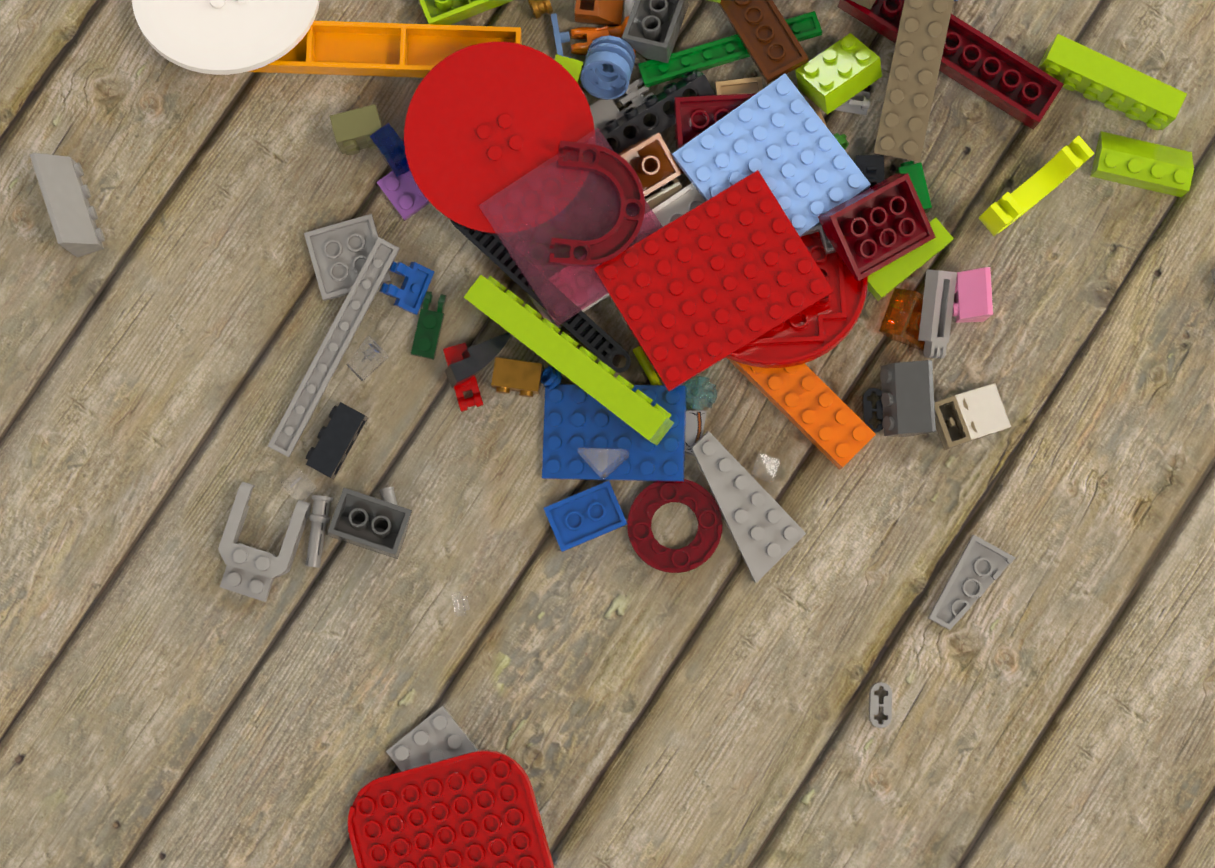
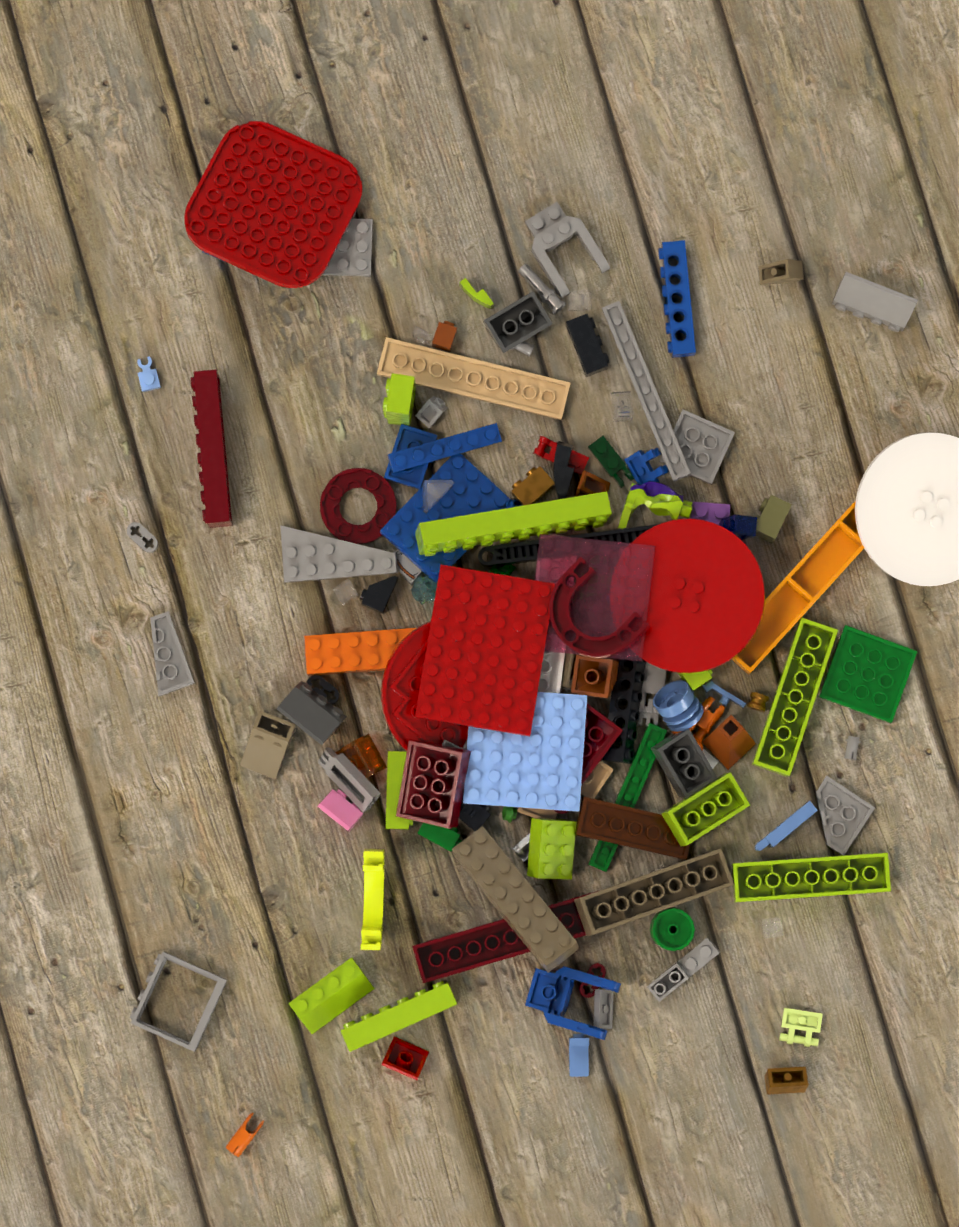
camera: 130 degrees right, 0 degrees up
none -> light blue plate [137,356,161,392]
none -> dark red brick [190,369,233,528]
none -> black slope [360,576,398,614]
none -> tan plate [377,337,571,420]
none -> red slope [381,1036,429,1080]
none -> lime brick [383,373,416,426]
none -> blue plate [387,423,502,473]
none -> light grey bracket [415,396,448,428]
none -> dark orange brick [432,321,457,352]
none -> lime slope [459,278,494,309]
none -> green slope [490,565,516,576]
none -> dark orange slope [575,470,610,497]
none -> lime hips [618,481,693,529]
none -> blue brick [658,240,696,358]
none -> dark tan slope [759,259,804,285]

